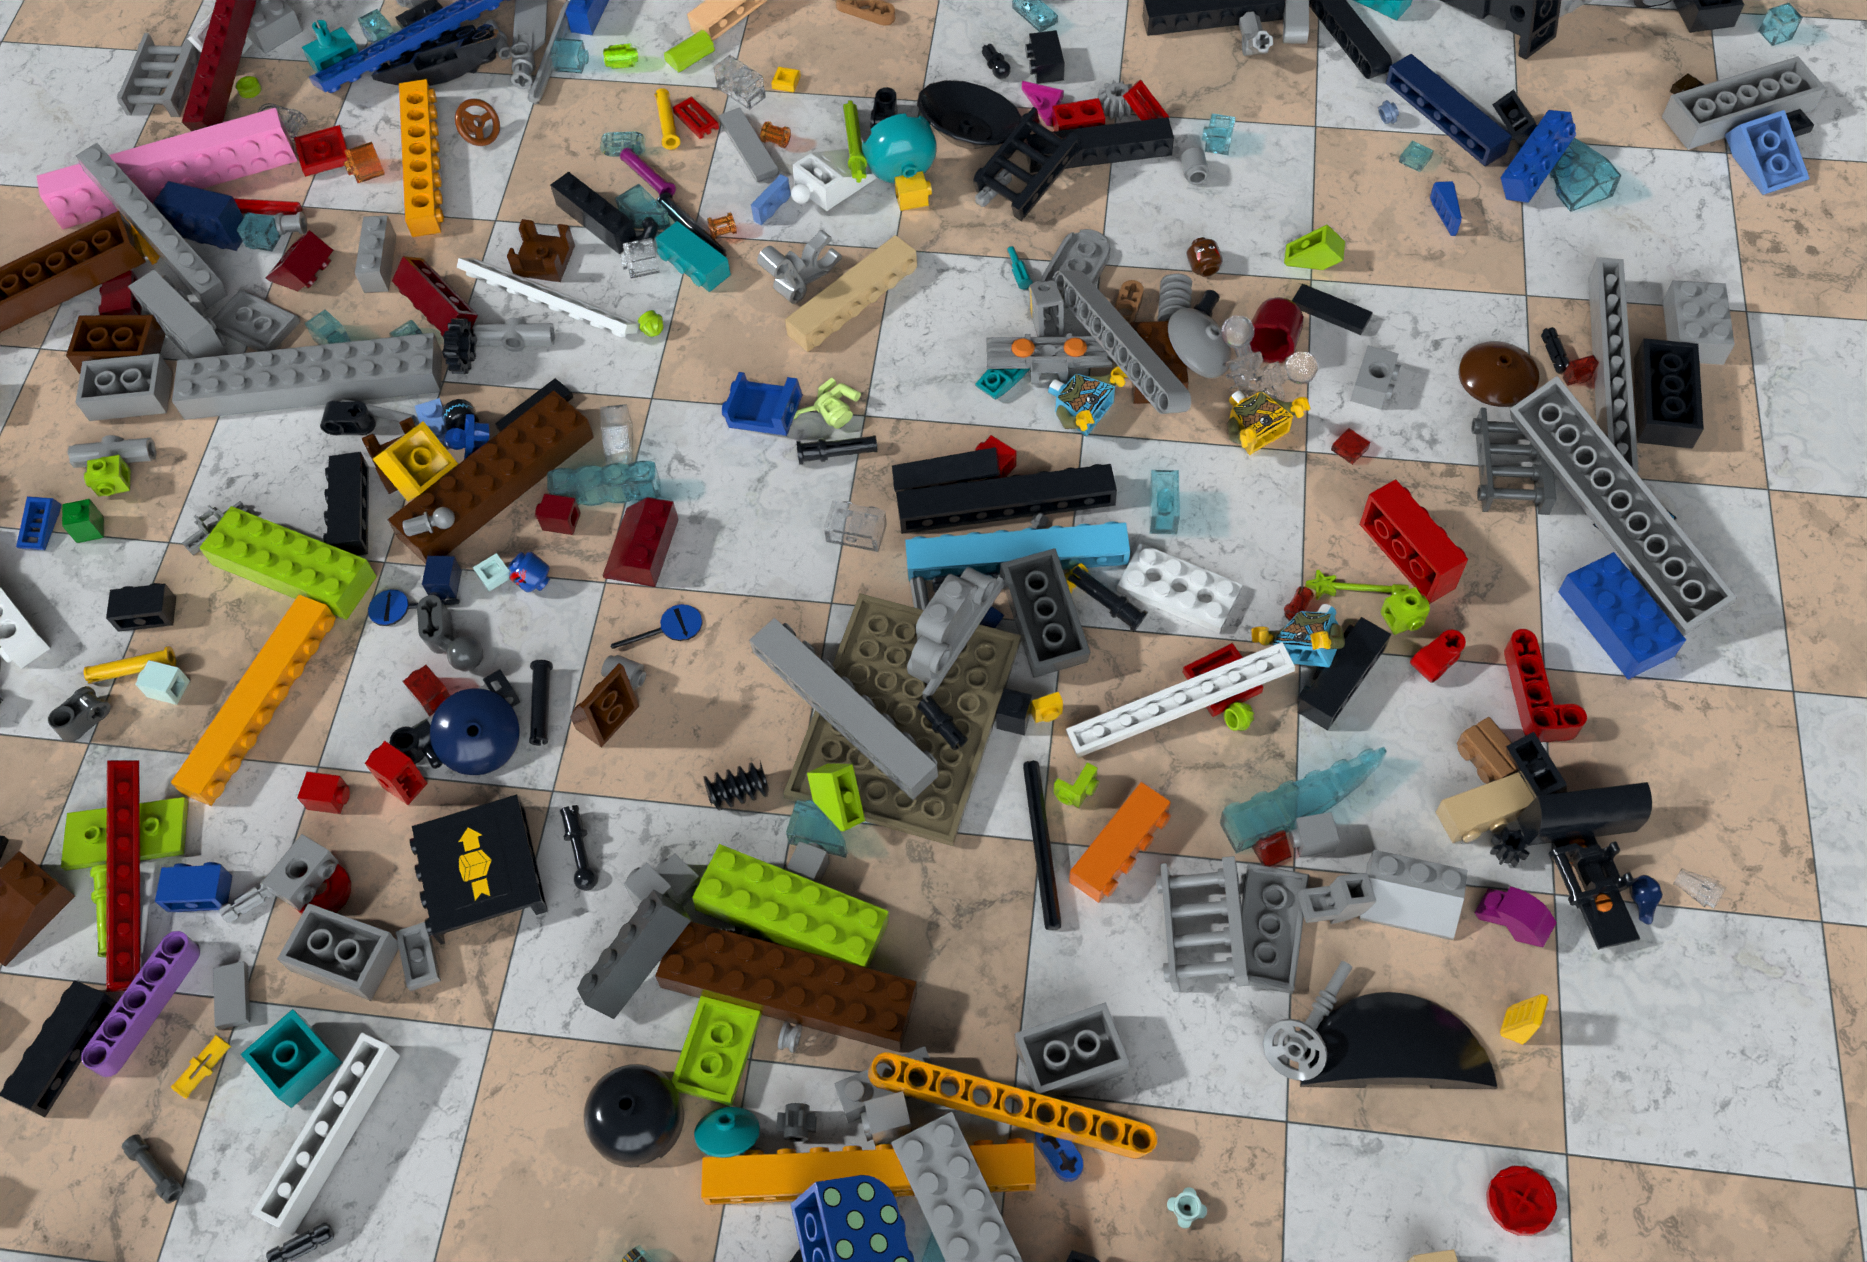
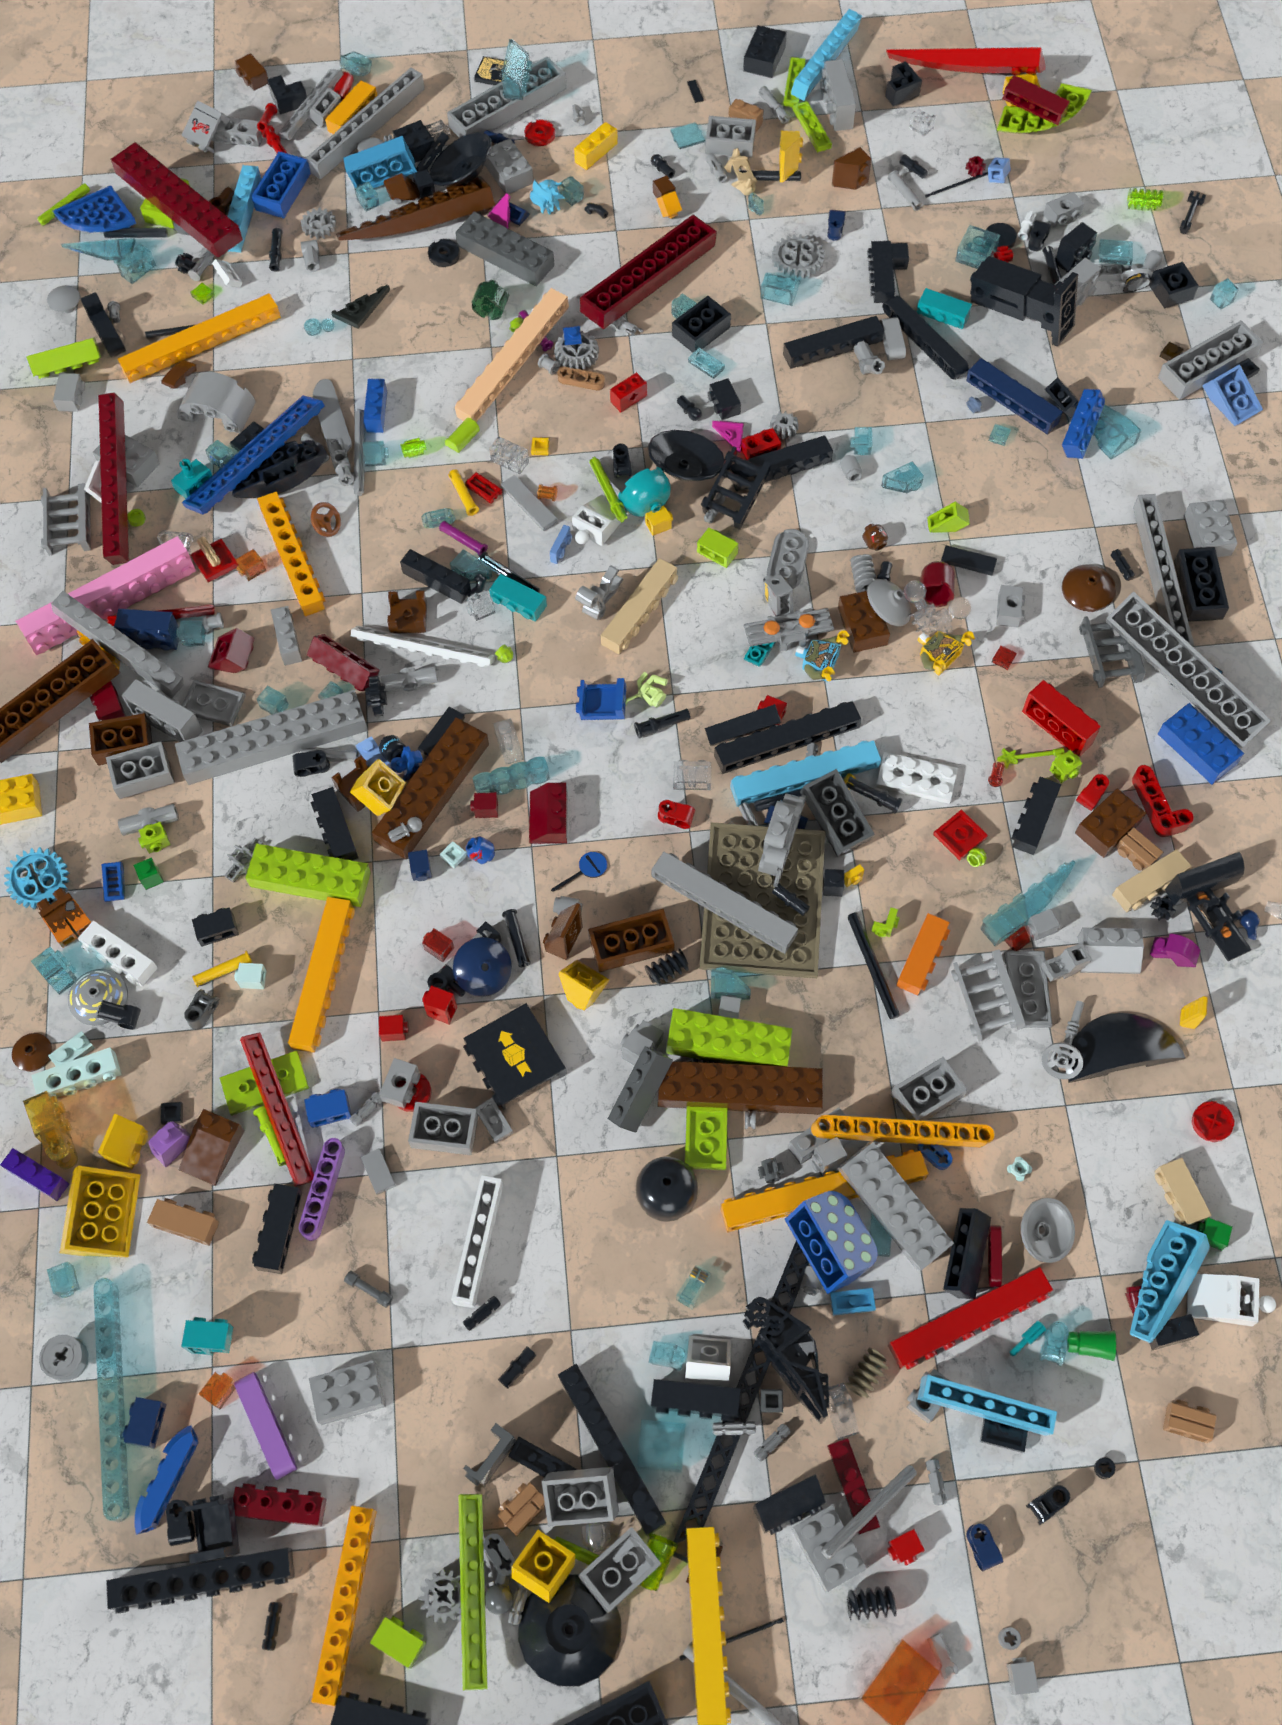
camera: 15 degrees left, 5 degrees up
yellow pin [170,1035,232,1099] -> none
teal brick [241,1009,343,1108] -> none
blue piece [368,589,460,626] -> none
dark grey beam [417,595,483,672] -> none
black pin [560,805,598,891] -> none
teal dish [694,1107,760,1158] -> none
clear orange bush [707,212,737,239] -> none
lime slope [807,763,865,831] -> none
teal axle [1007,246,1033,289] -> none
light grey beam [1052,270,1191,414] -> none
white plate [1066,642,1295,758] -> none
medium nougat beam [1114,280,1144,324] -> none
red tile [1122,79,1170,120] -> none
clear light blue brick [1149,470,1180,534] -> none
torso [1251,604,1345,667] -> none
blue slope [1430,181,1462,236] -> none
black brick [1506,732,1567,799] -> none
clear red plate [1563,355,1599,386] -> none
none -> tan axle [197,537,220,567]
none -> yellow slope [559,960,609,1011]
none -> reddish brown brick [588,908,675,973]
none -> red brick [610,372,647,413]
none -> red piece [658,800,695,829]
none -> lime brick [697,527,738,568]
none -> clear light blue slope [881,461,924,493]
none -> reddish brown brick [1075,788,1146,858]

